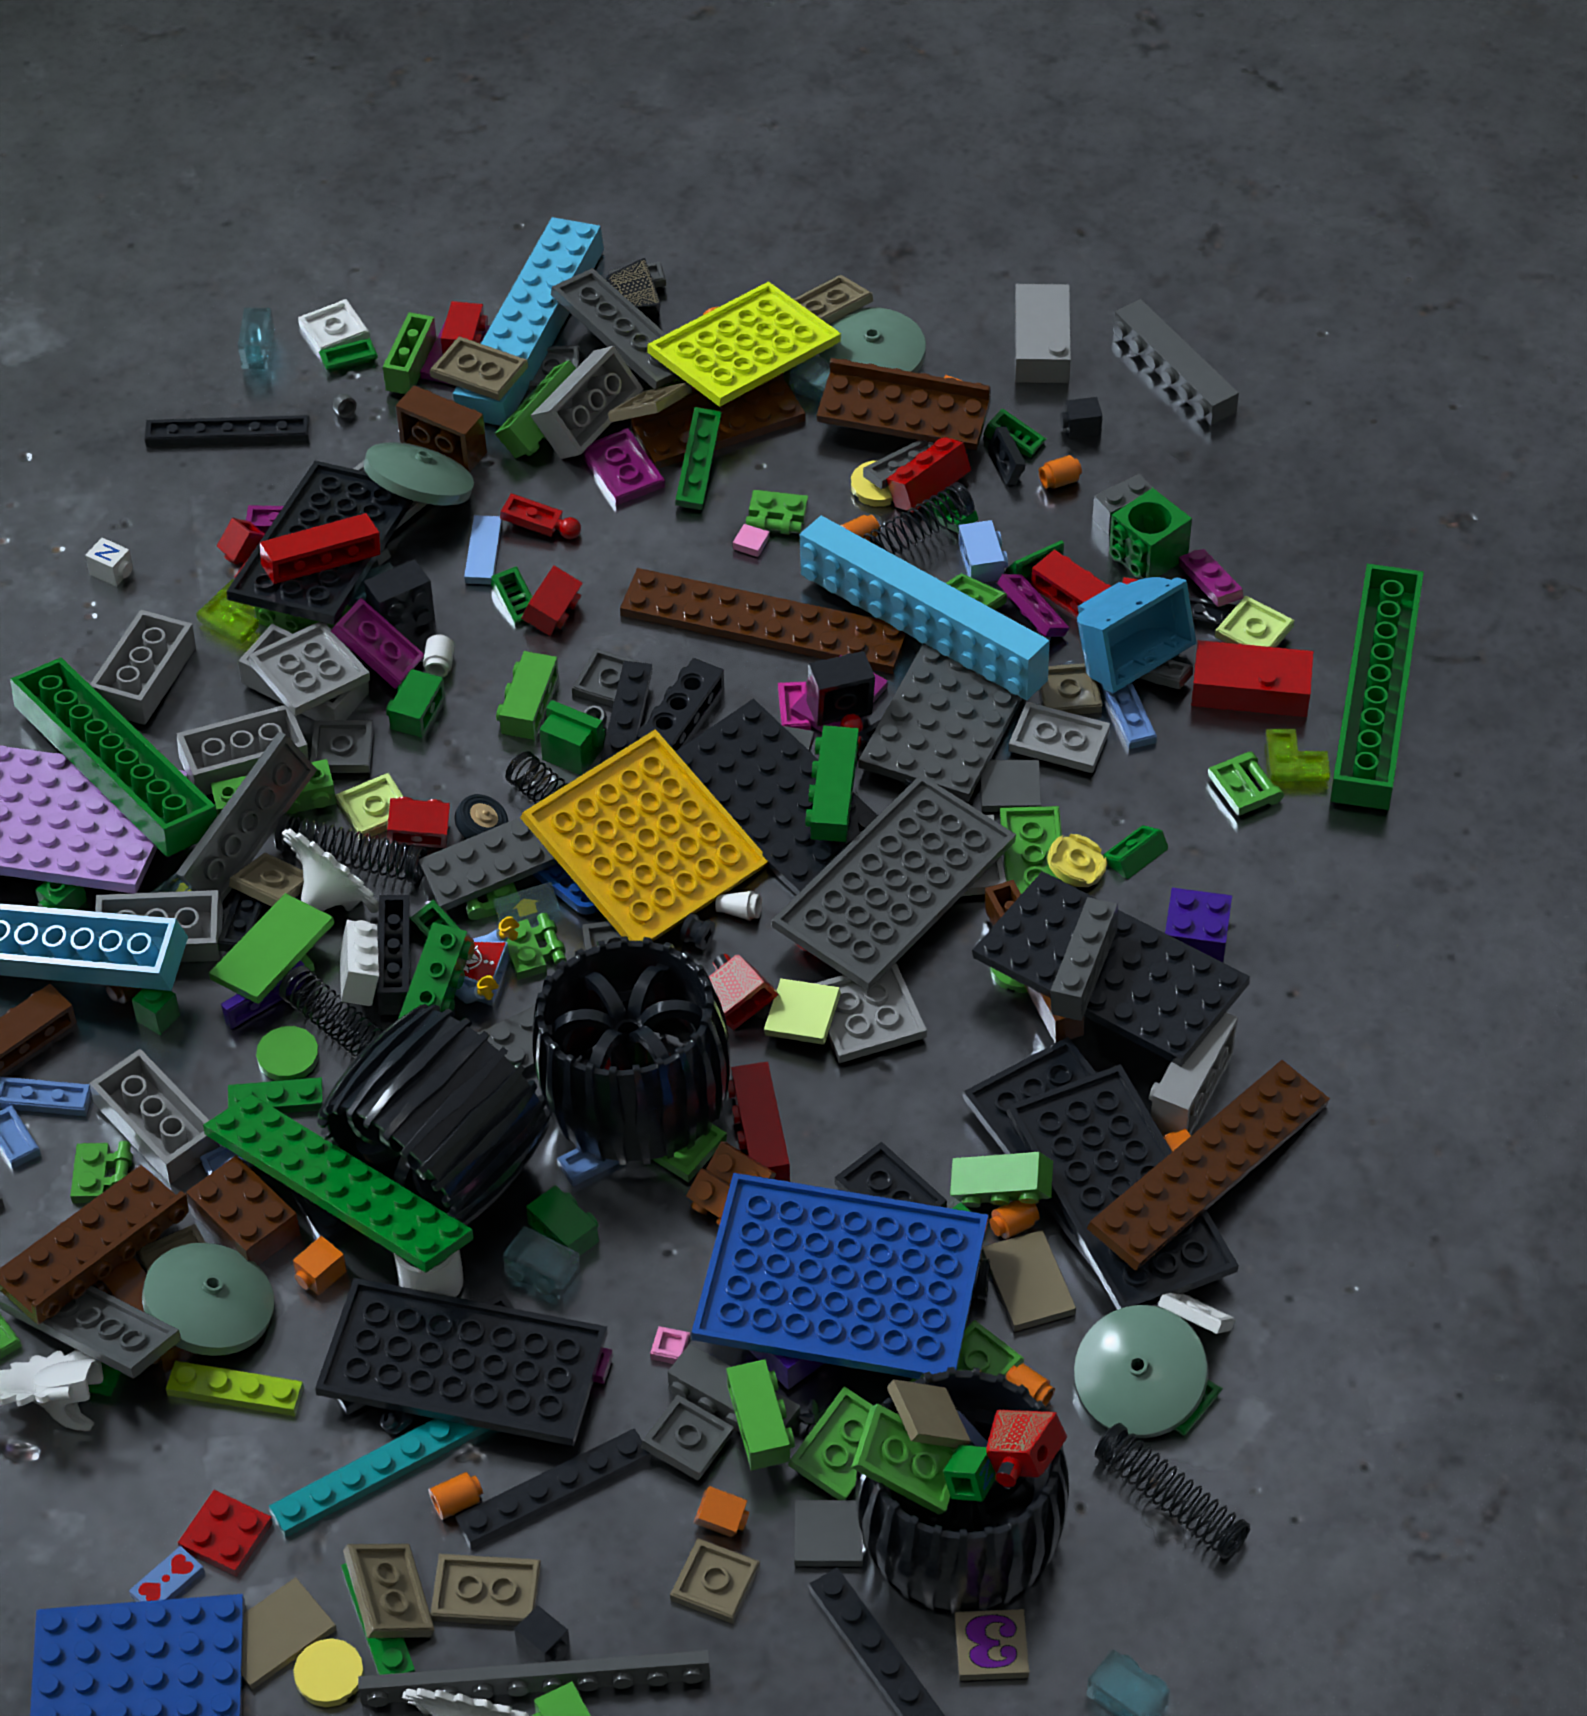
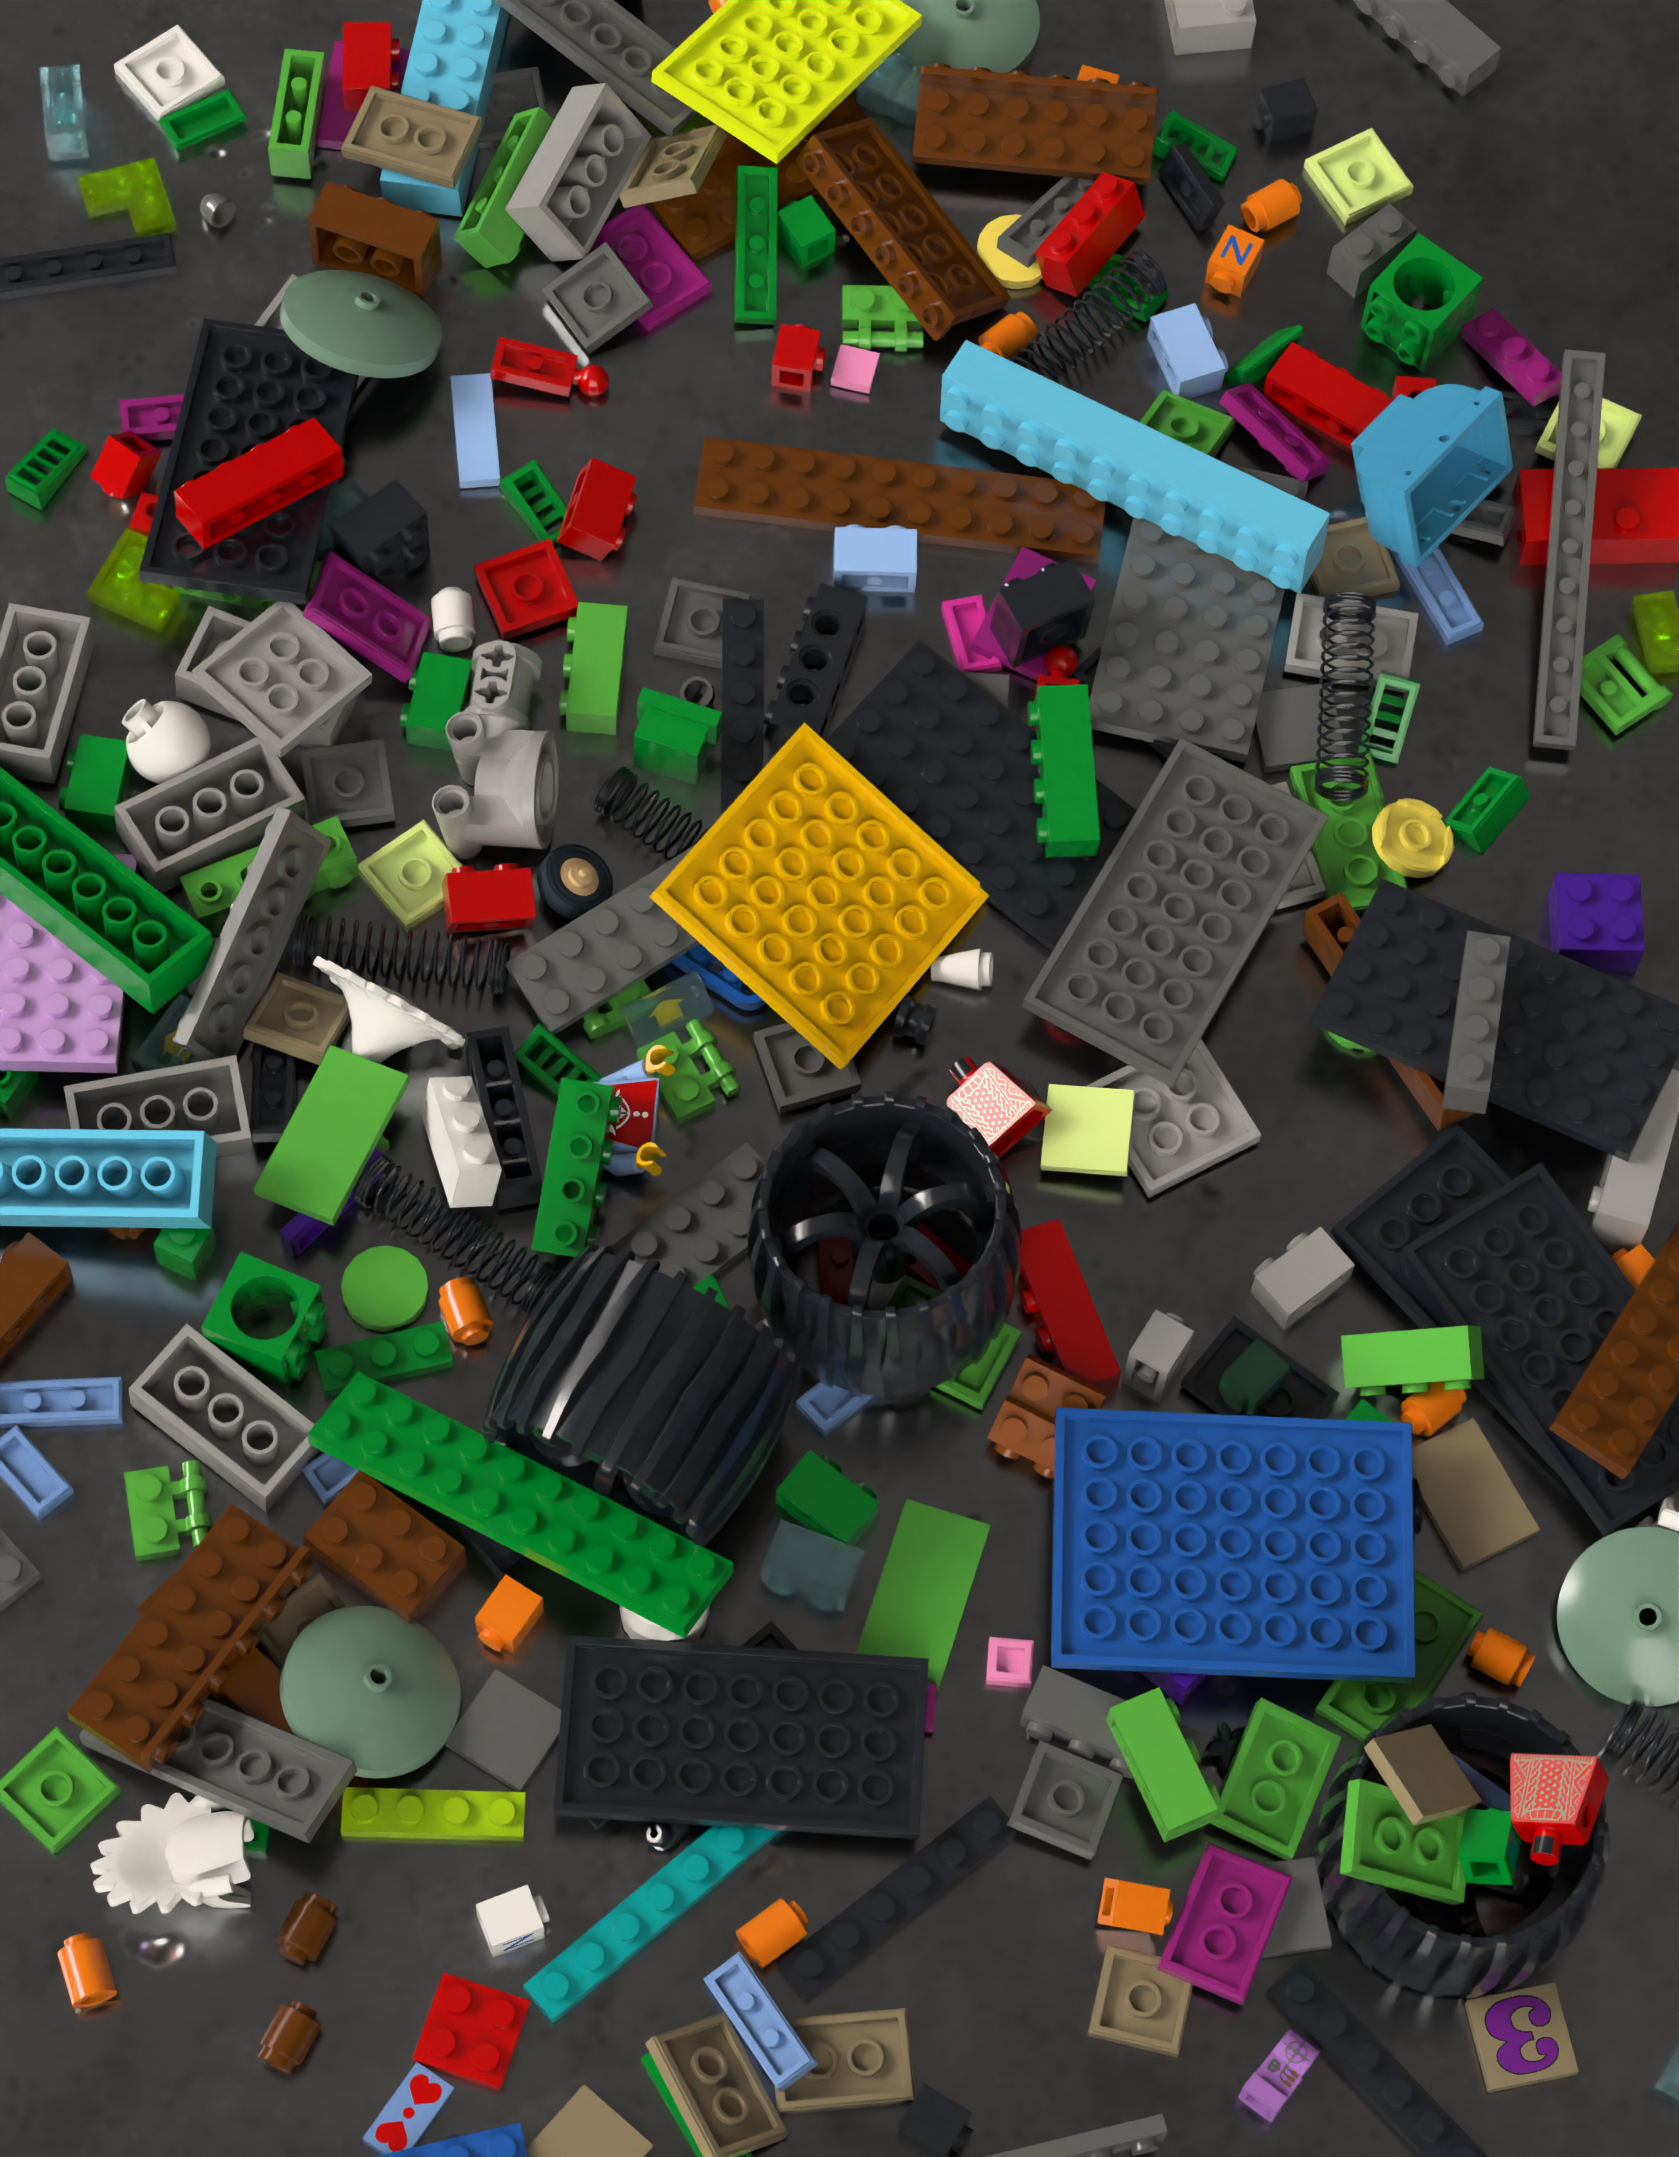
camera: 15 degrees left, 15 degrees up
none -> green slope [5,428,88,511]
none -> green brick [59,734,133,834]
none -> clear neon green plate [77,157,177,237]
none -> white brick [122,699,211,784]
none -> green brick [201,1252,329,1392]
none -> reddish brown brick [258,2000,321,2074]
none -> reddish brown brick [275,1892,338,1965]
none -> light grey piece [432,640,560,859]
none -> orange brick [438,1277,494,1345]
none -> dark grey tile [445,1669,561,1792]
none -> red plate [473,539,579,640]
none -> white brick [476,1884,550,1958]
none -> dark grey plate [542,242,654,354]
none -> medium blue tile [703,1951,818,2092]
none -> red brick [771,324,827,393]
none -> green brick [777,195,836,269]
none -> reddish brown bracket [796,117,1011,341]
none -> light blue brick [833,524,917,592]
none -> bright green tile [856,1499,991,1692]
none -> light grey brick [1122,1309,1194,1404]
none -> magenta tile [1157,1842,1293,2005]
none -> orange brick [1205,224,1265,298]
none -> clear green brick [1218,1338,1291,1416]
none -> medium lavender leg [1238,2028,1321,2123]
none -> light grey brick [1250,1226,1355,1330]
none -> yellowish green tile [1304,128,1414,226]
none -> black piece [1314,591,1377,801]
none -> green slope [1357,670,1421,764]
none -> dark grey plate [1533,349,1606,750]

